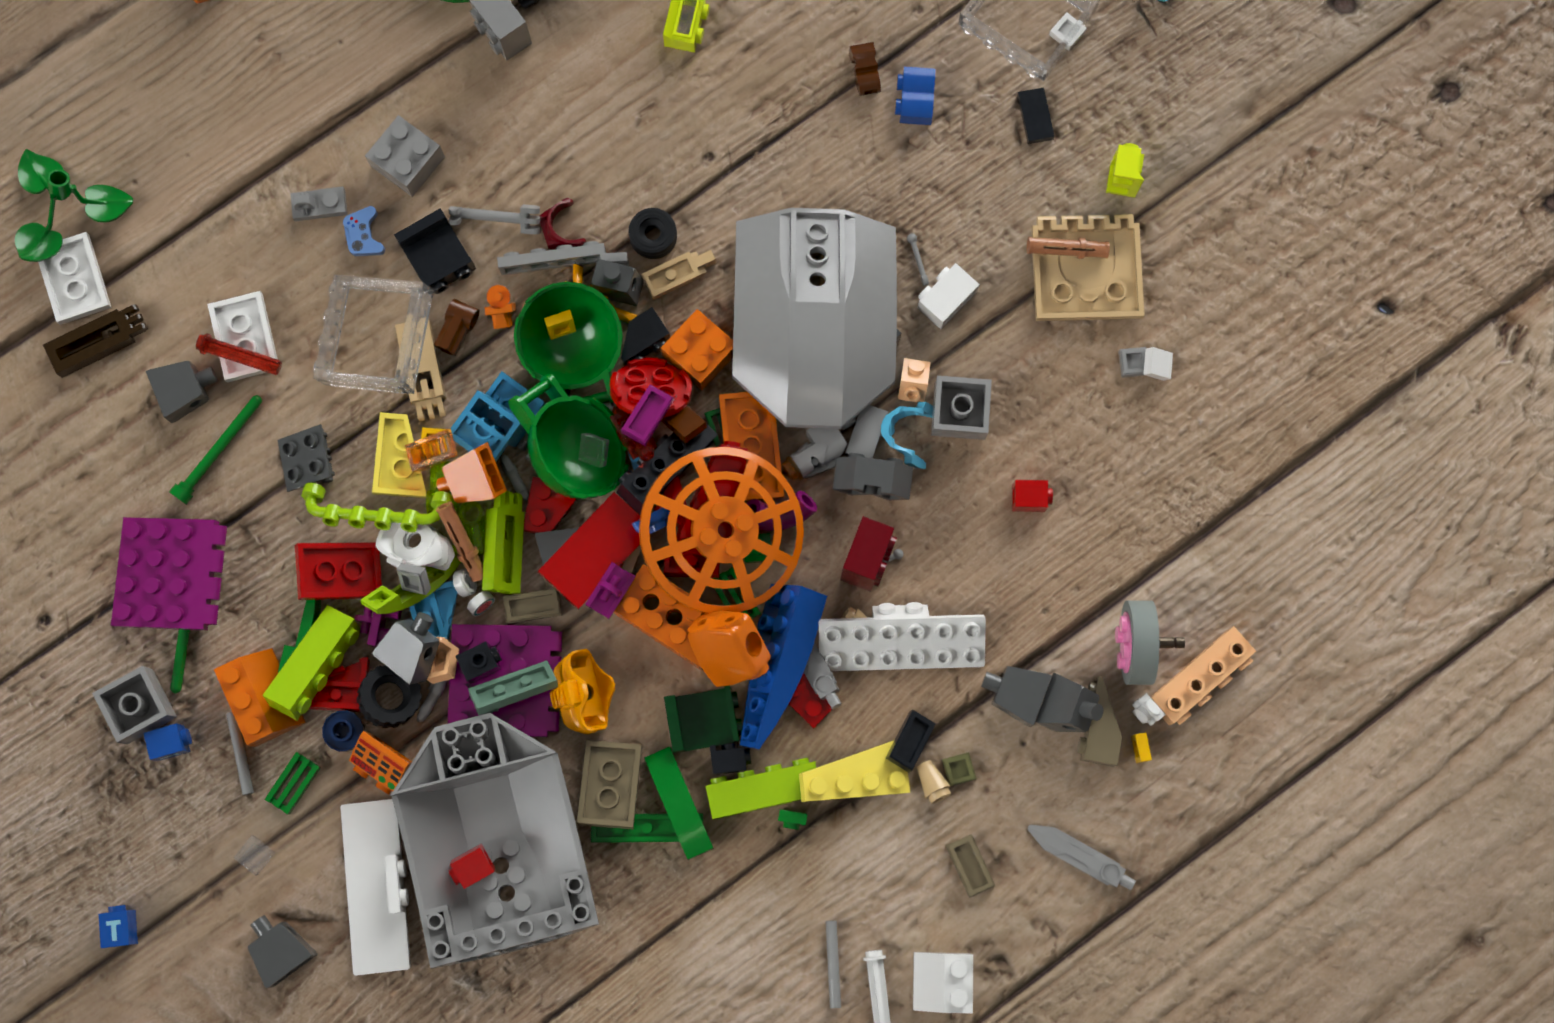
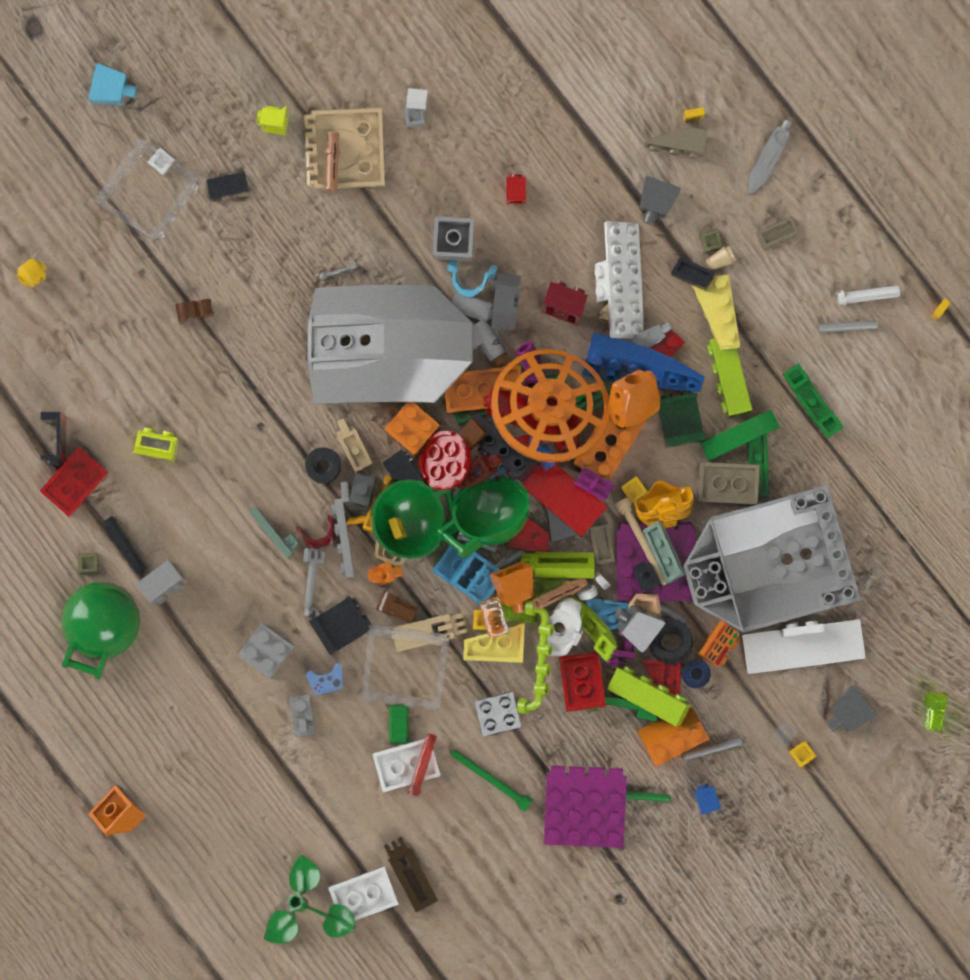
camera: 90 degrees left, 5 degrees up
light grey brick [92,666,177,745] -> none
blue brick [98,905,138,948] -> none
dark grey torso [146,361,218,423] -> none
green tile [264,752,321,815] -> none
light grey tile [397,563,431,595] -> none
red brick [448,843,495,889] -> none
magenta tile [621,384,674,446] -> none
black brick [710,743,752,775] -> none
green plate [778,809,808,830] -> none
blue brick [895,66,936,125] -> none
light nougat bracket [898,358,931,402] -> none
white slope [913,952,973,1014] -> none
white brick [918,263,980,329] -> none
dark grey torso [1036,673,1103,732] -> none
light grey wheel [1115,600,1185,685] -> none
white piece [1132,693,1165,726] -> none
light nougat brick [1150,626,1256,725] -> none
none -> sand green hinge [249,507,299,559]
none -> green tile [389,704,409,744]
none -> tan piece [615,498,667,585]
none -> yellow tile [620,476,648,503]
none -> green slope [782,363,844,439]
none -> yellow tile [789,740,817,768]

